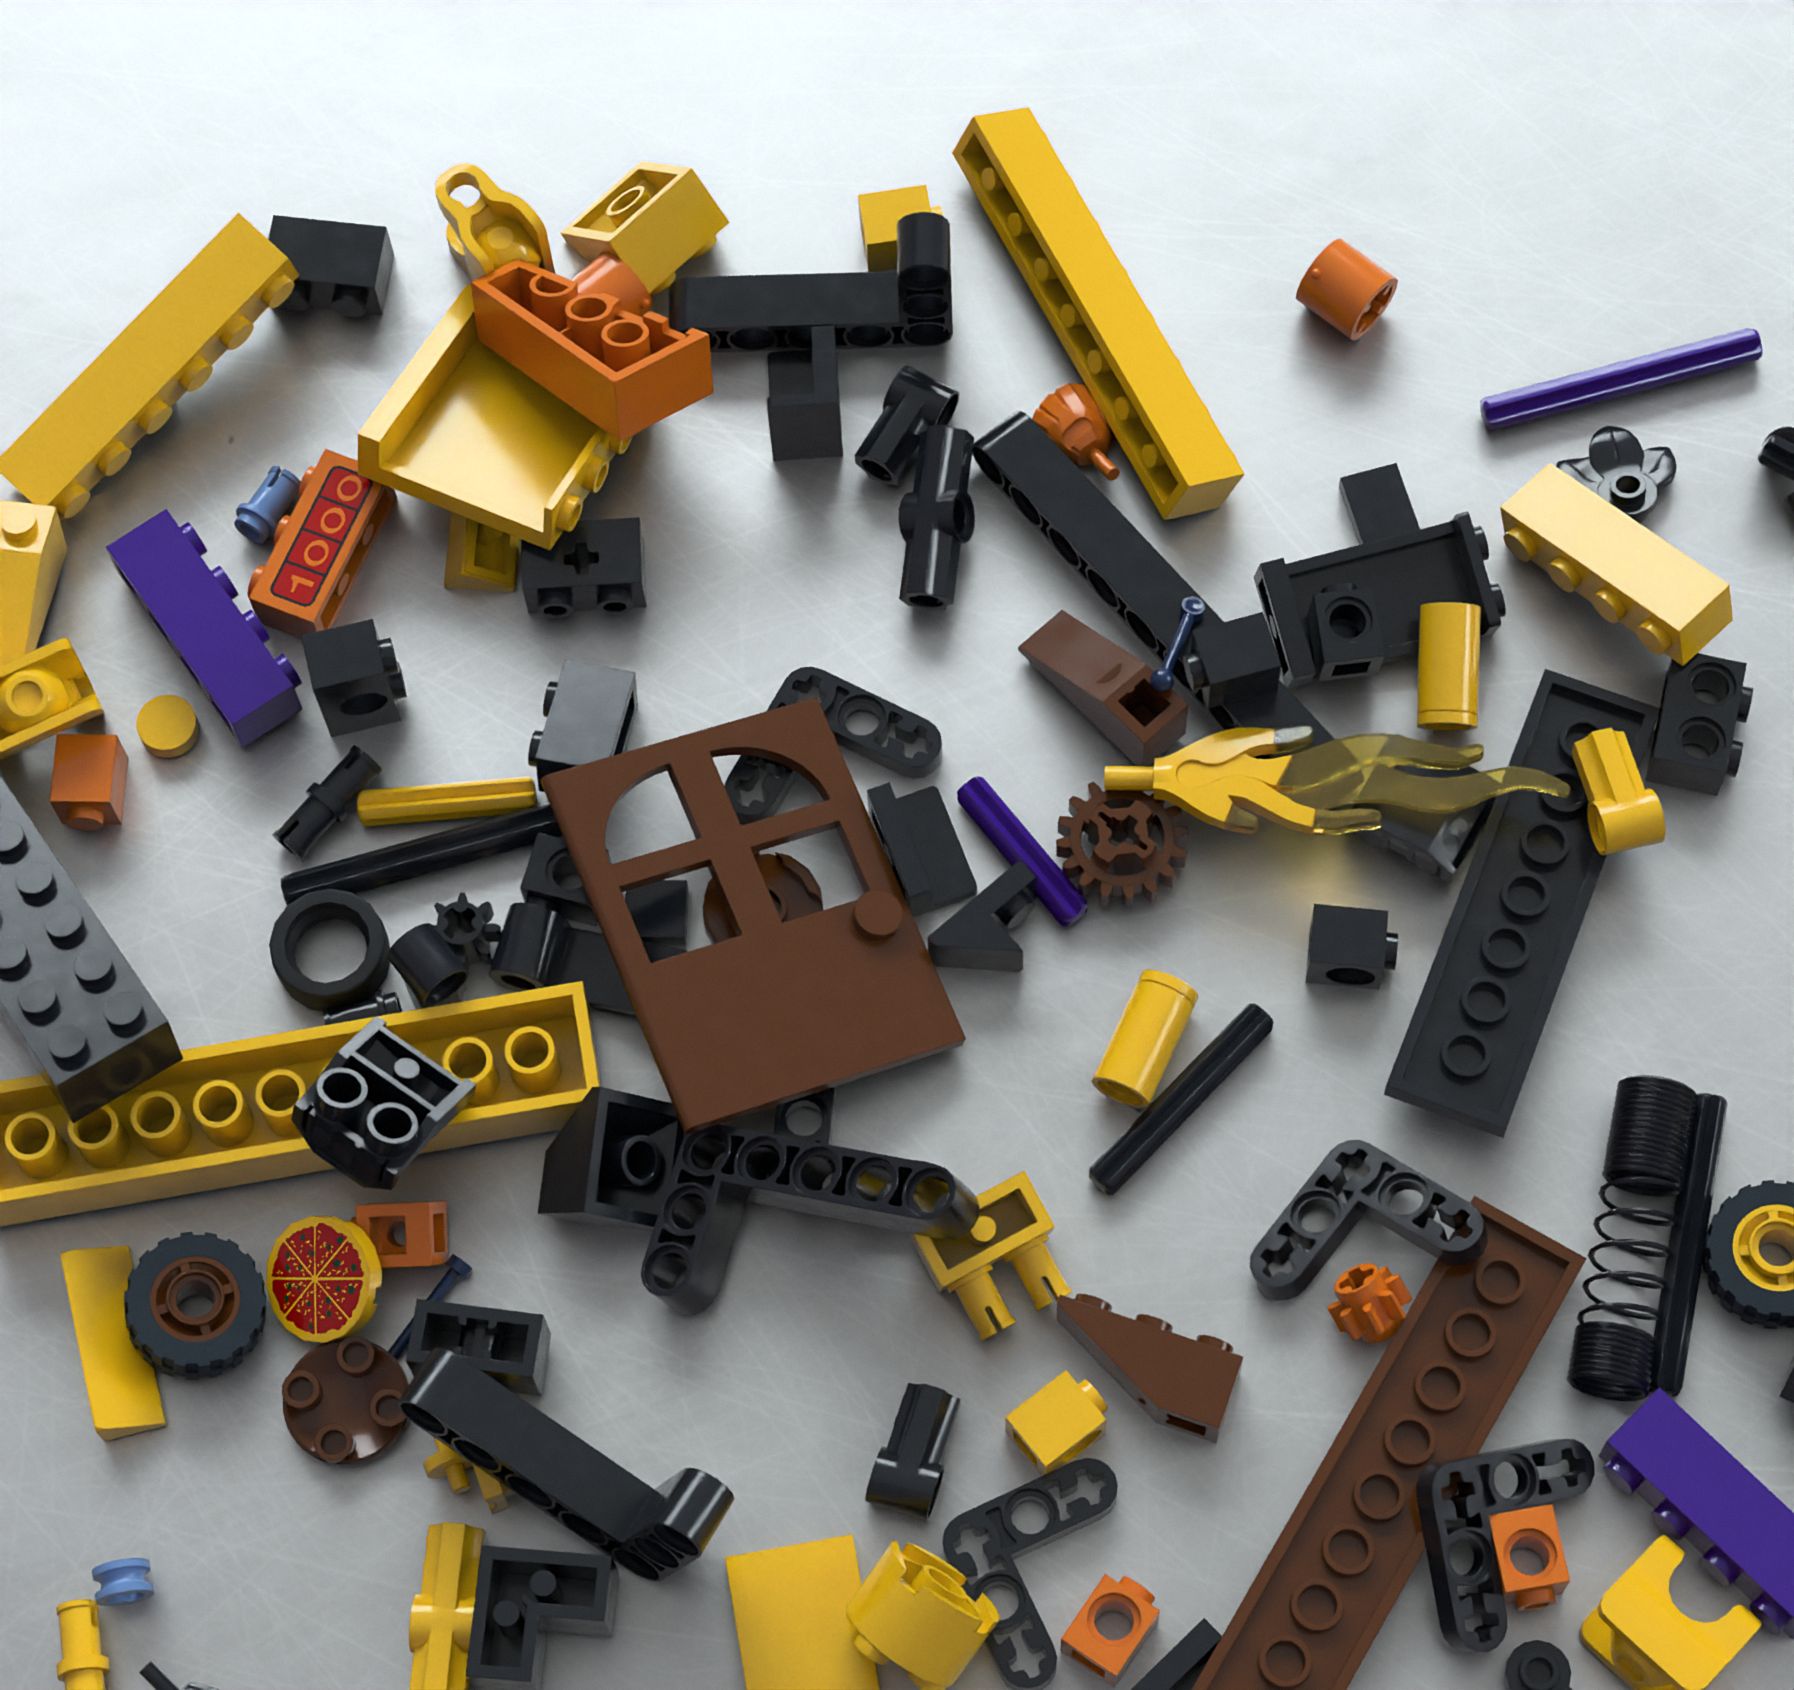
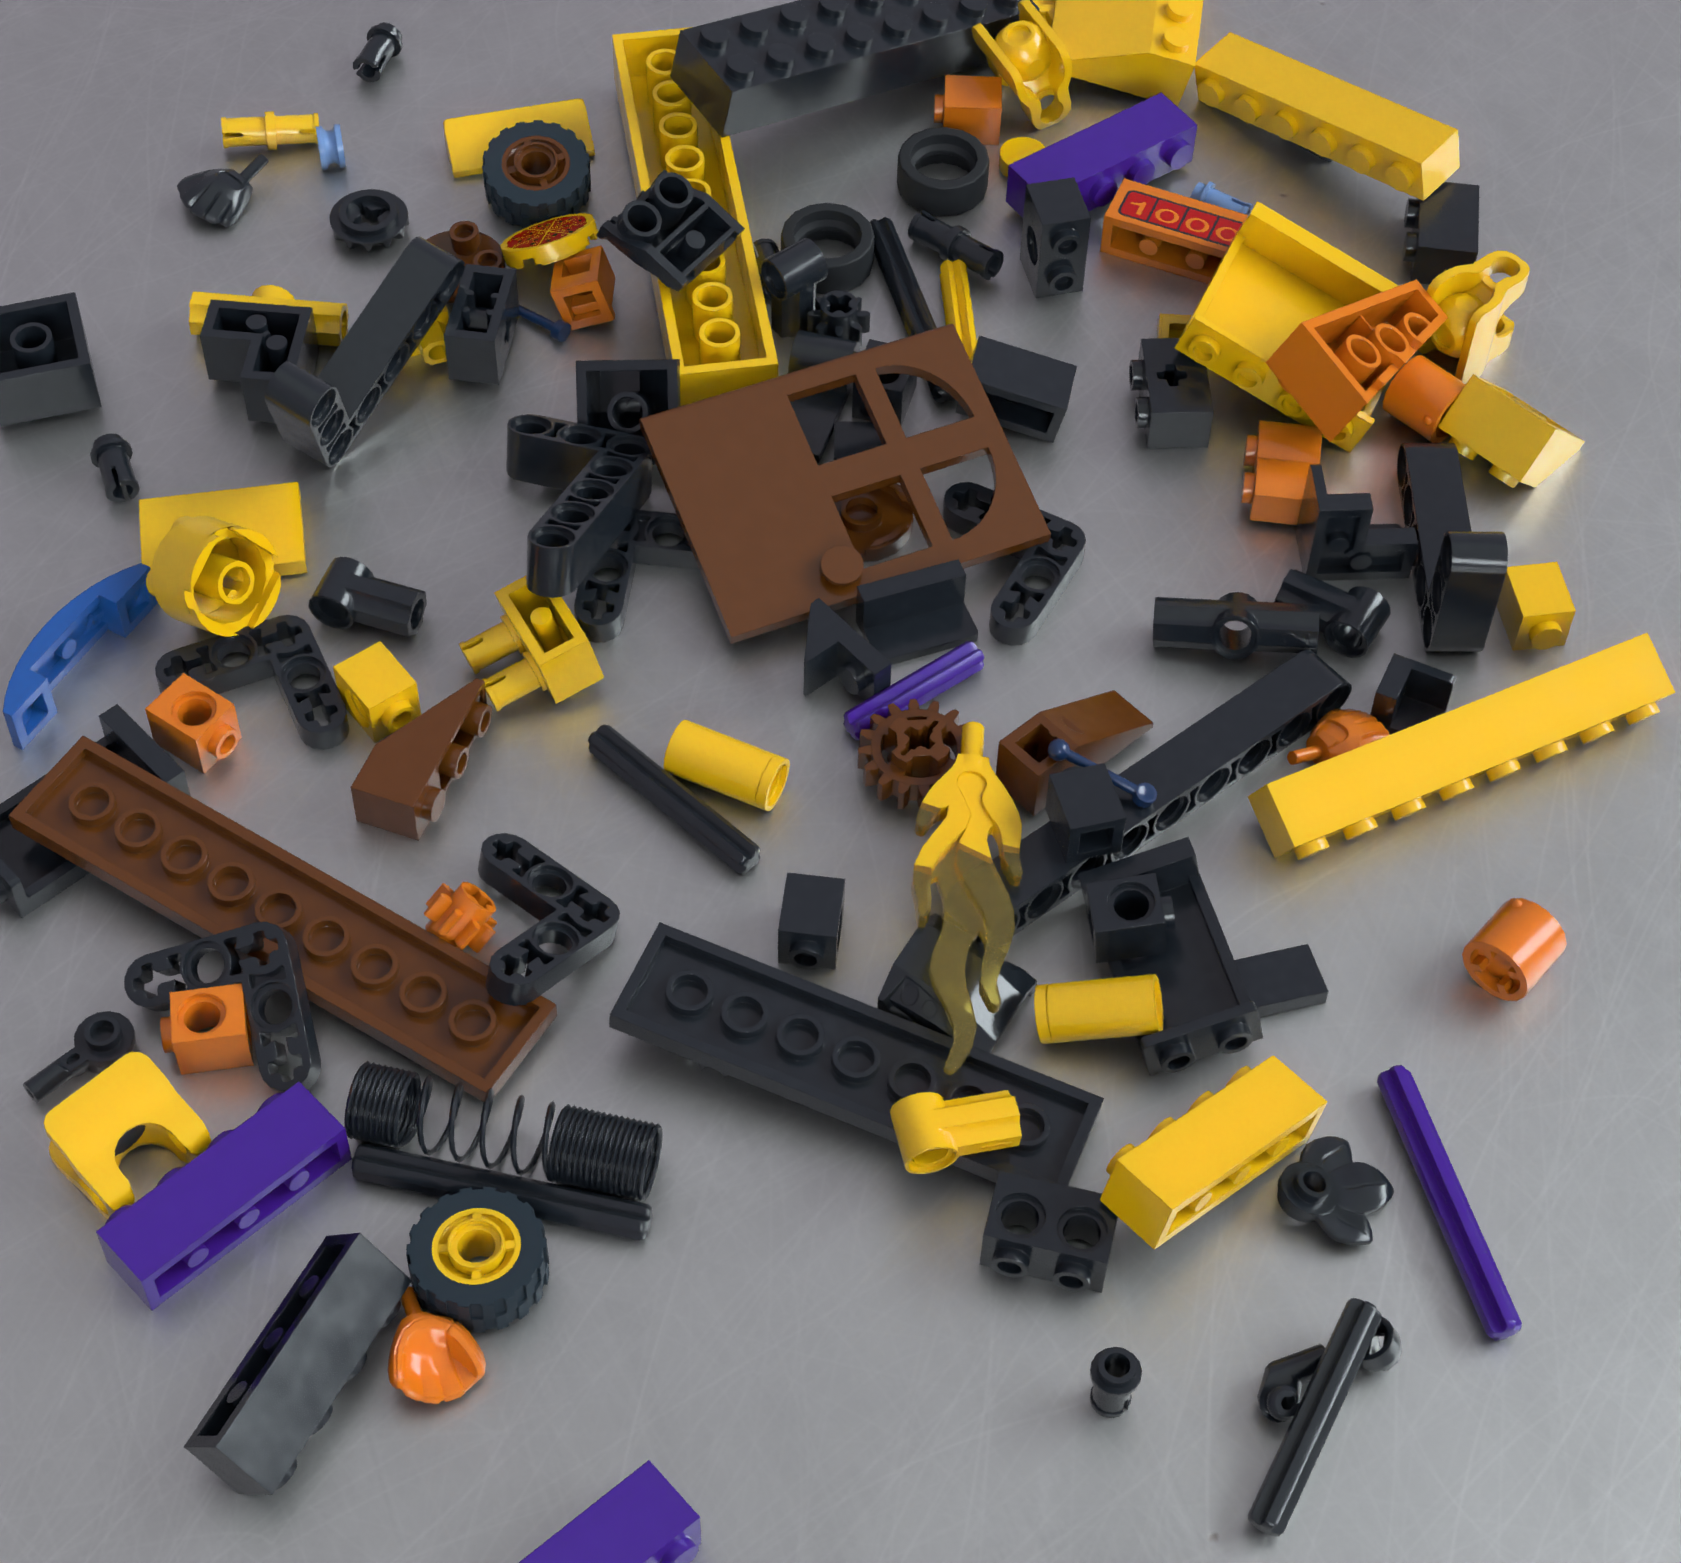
camera: 85 degrees right, 15 degrees down
none -> black gear [329,189,409,252]
none -> black tyre [897,127,990,216]
none -> orange brick [1241,420,1322,525]
none -> black panel [1370,653,1456,735]

